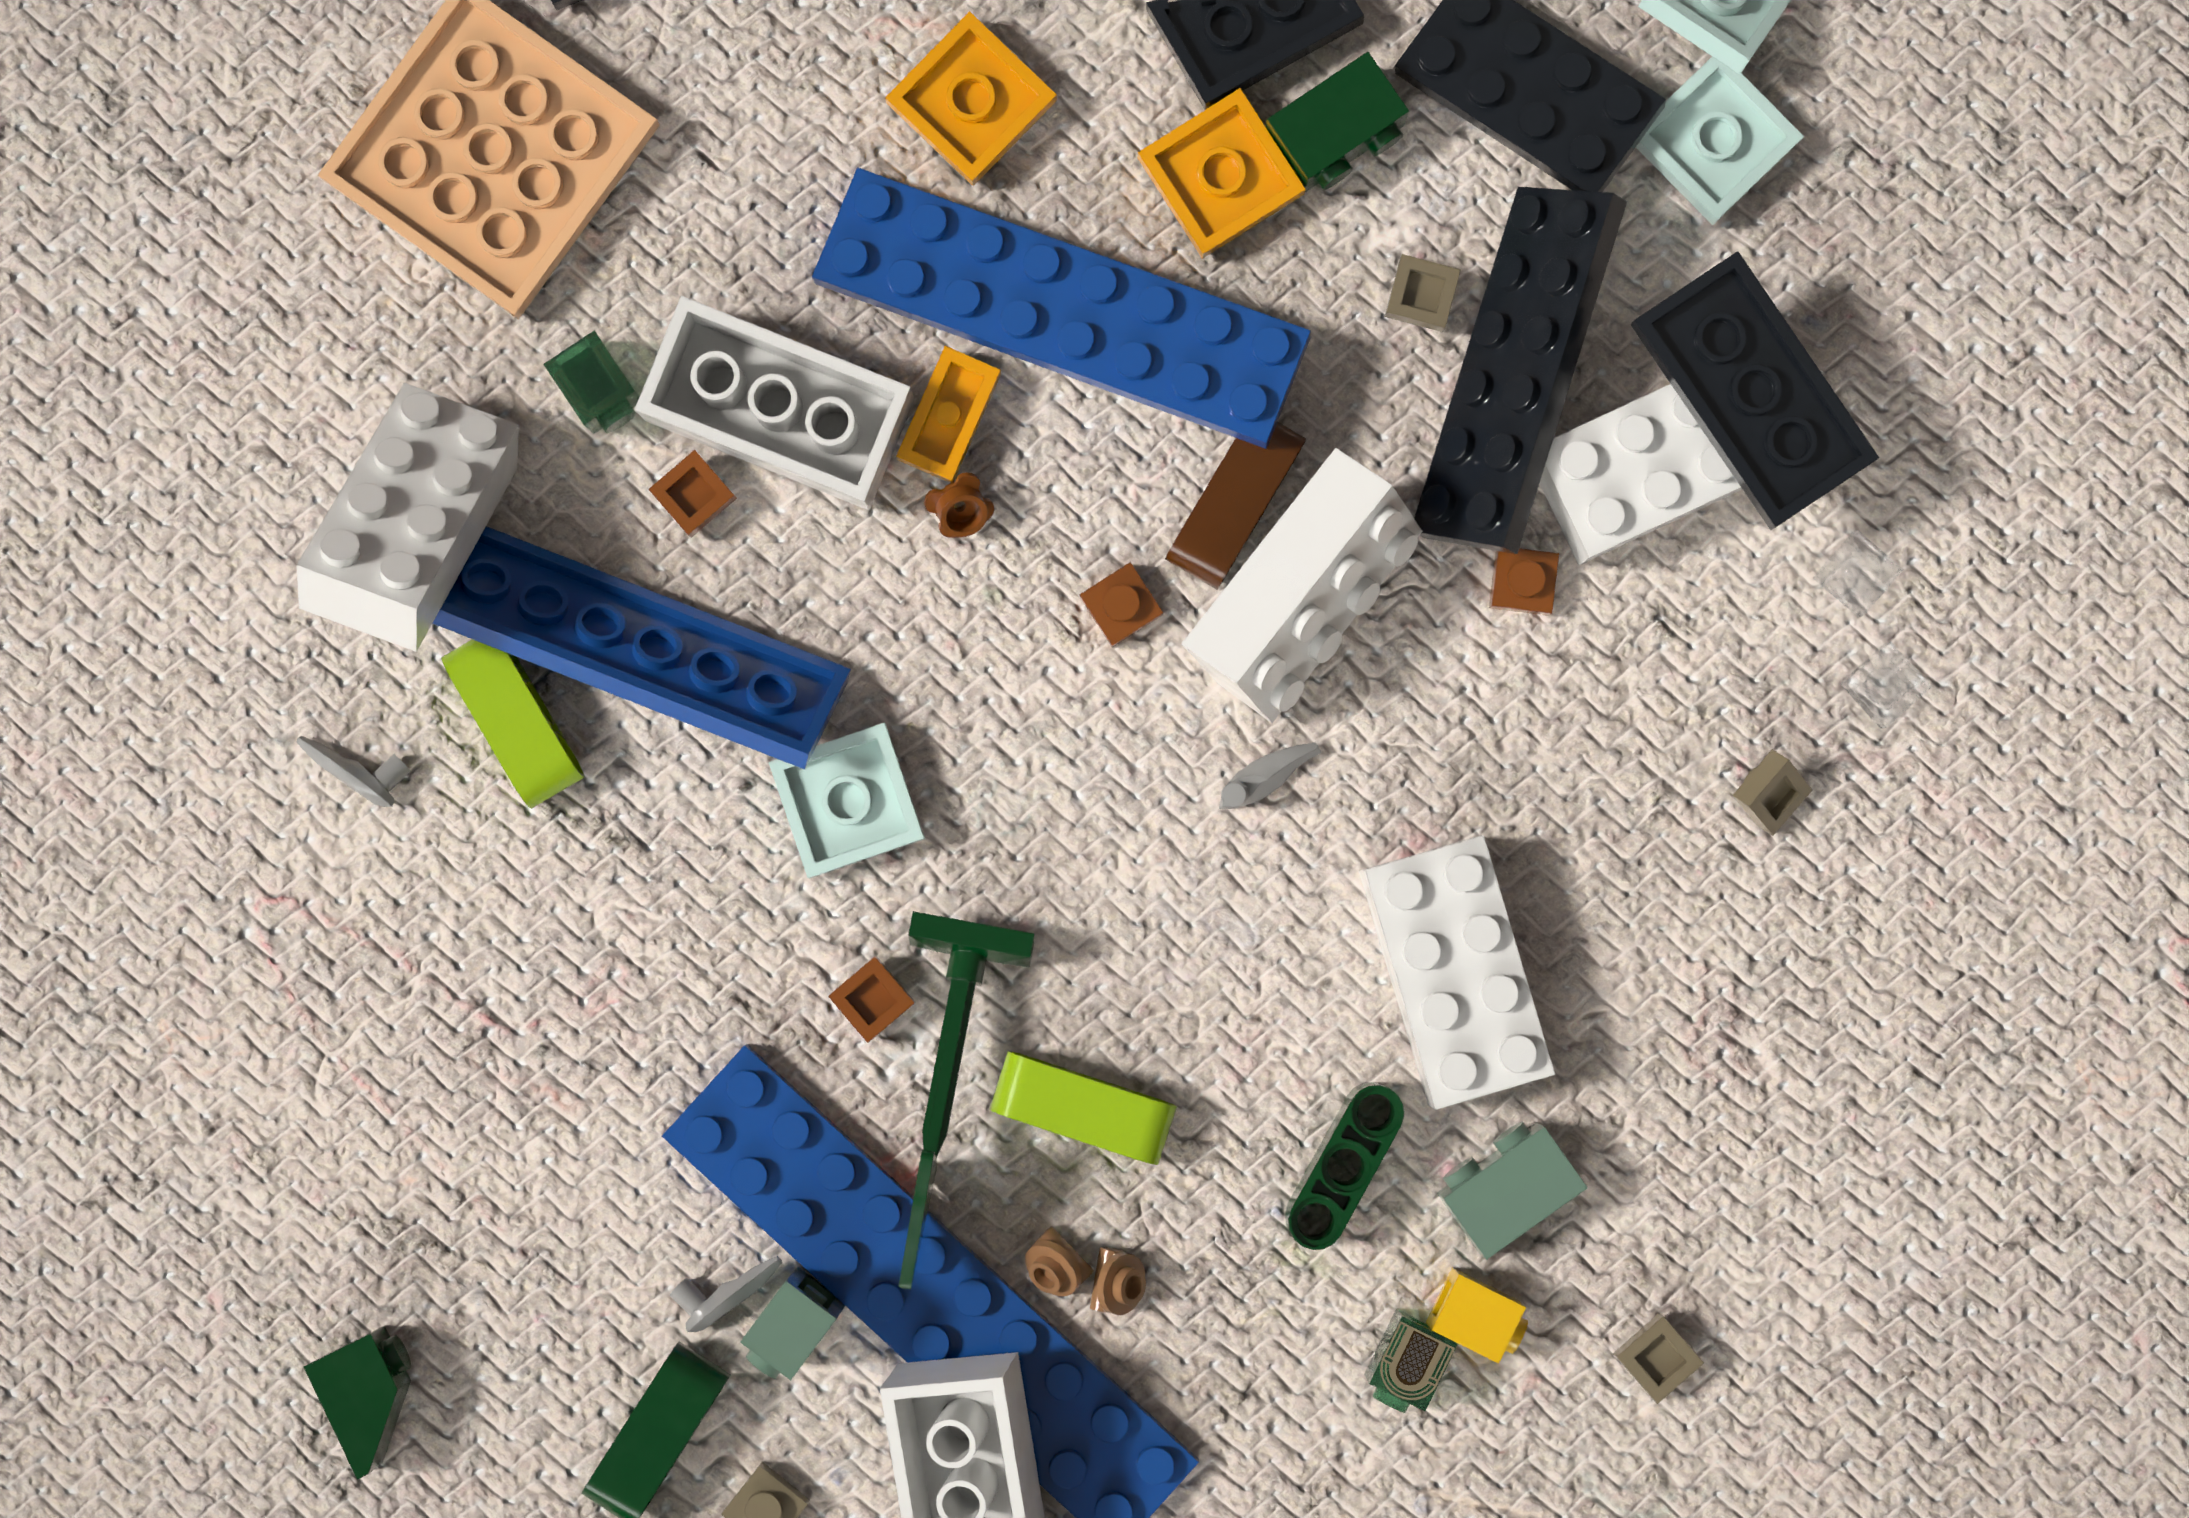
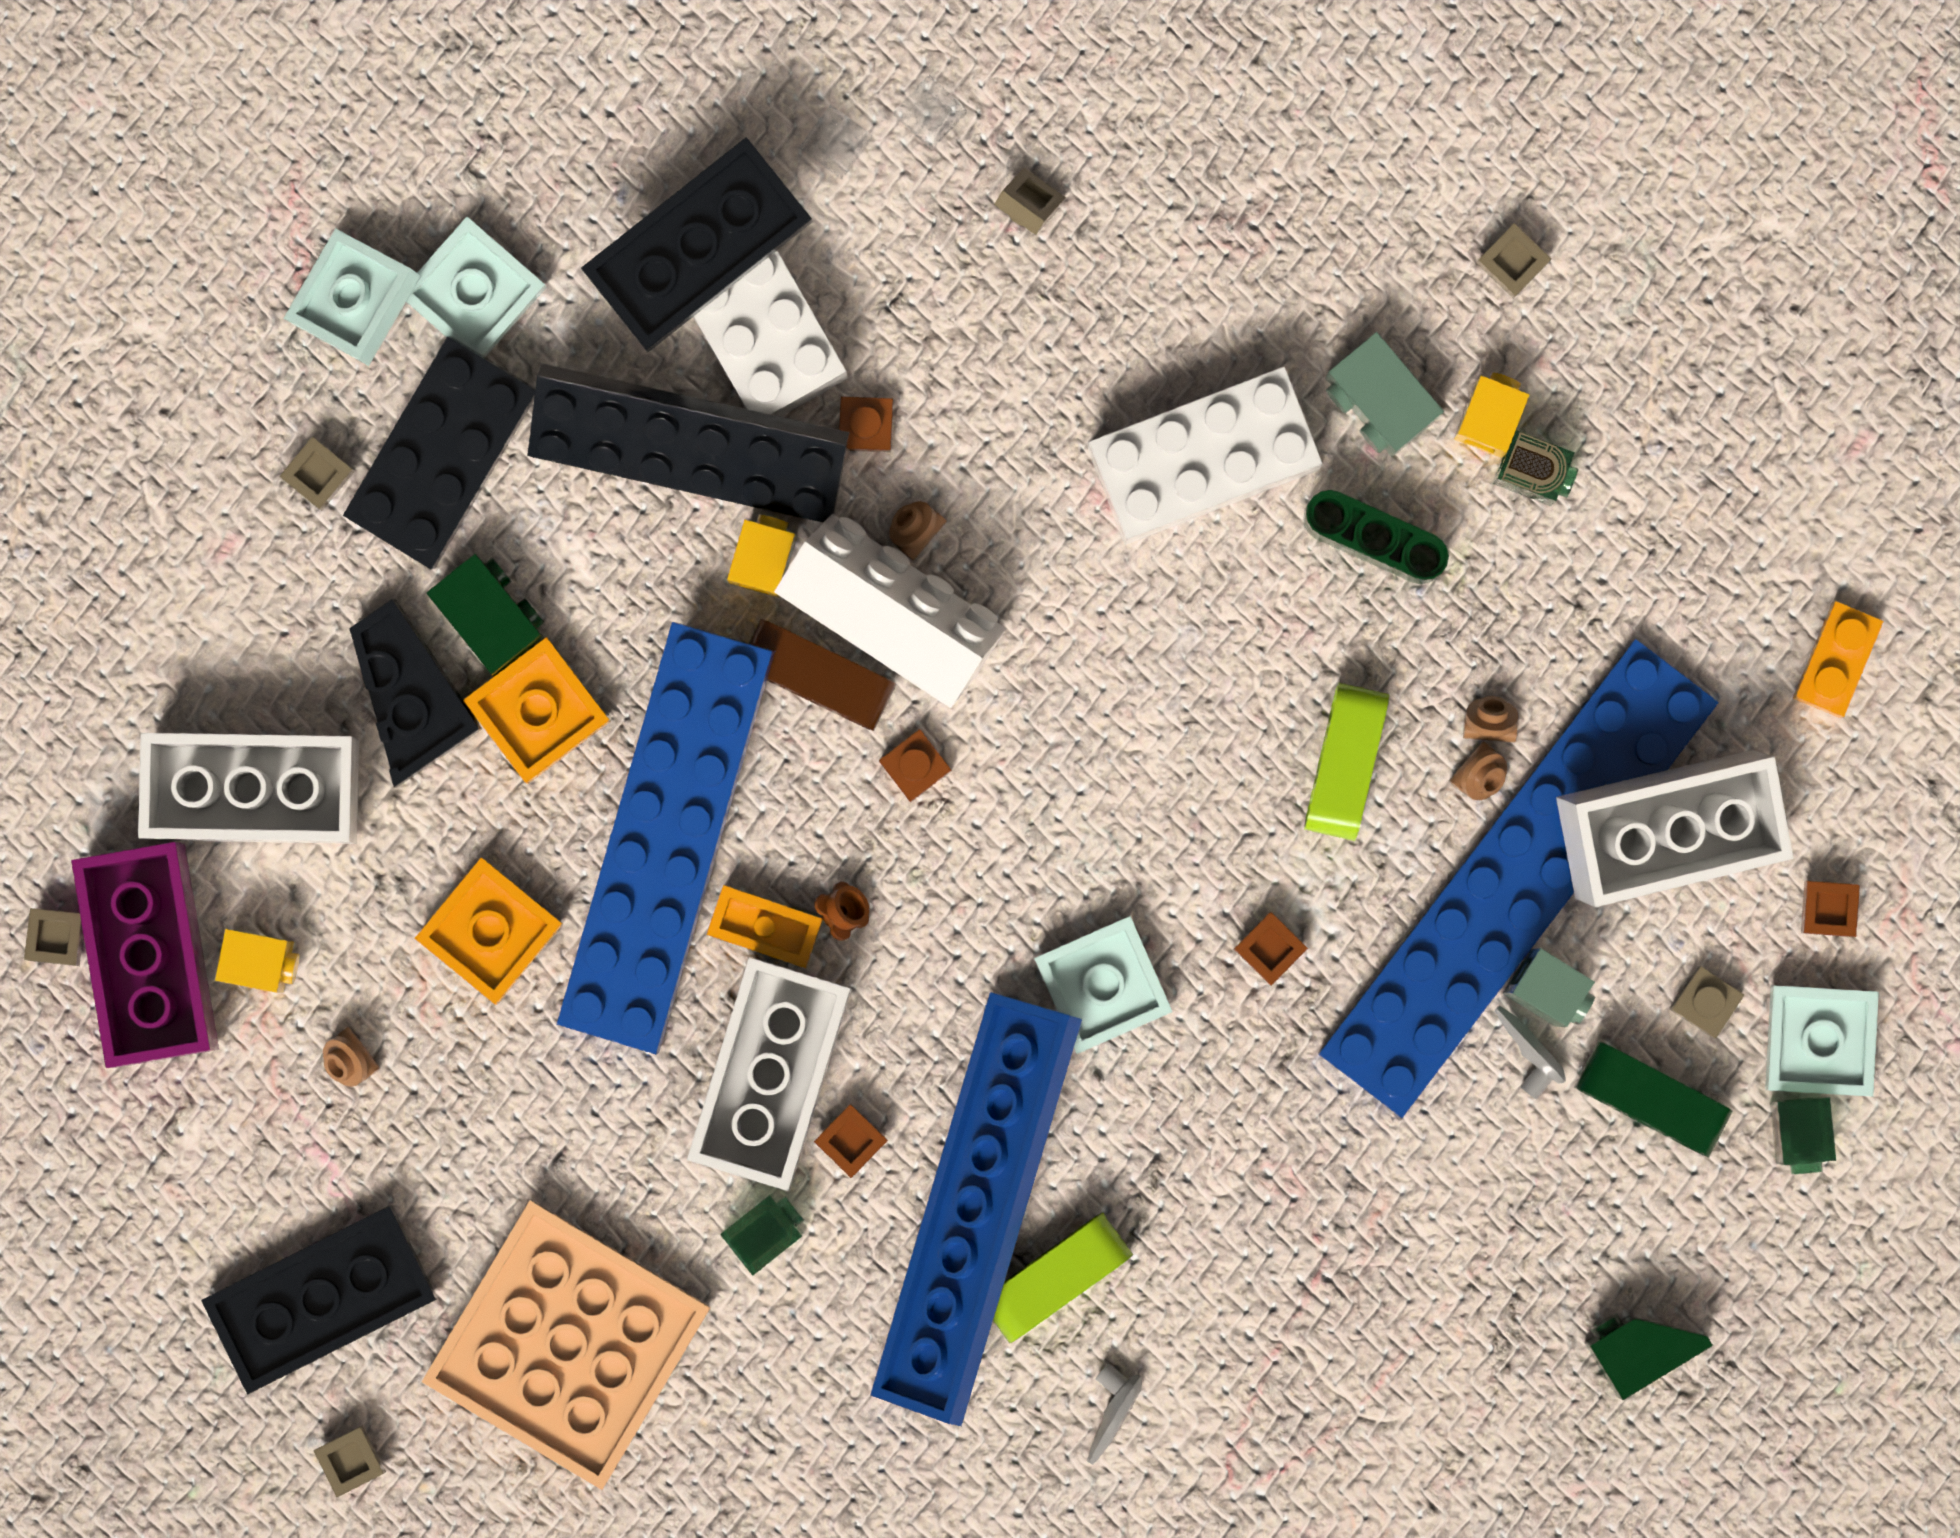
camera: 95 degrees left, 0 degrees up
white brick [297,382,519,652] -> none
dark green piece [899,911,1035,1290] -> none
light grey bar [1219,742,1321,809] -> none
dark tan plate [1384,254,1461,332] -> none
none -> yellow brick [727,514,797,598]
none -> medium nougat plate [889,501,947,561]

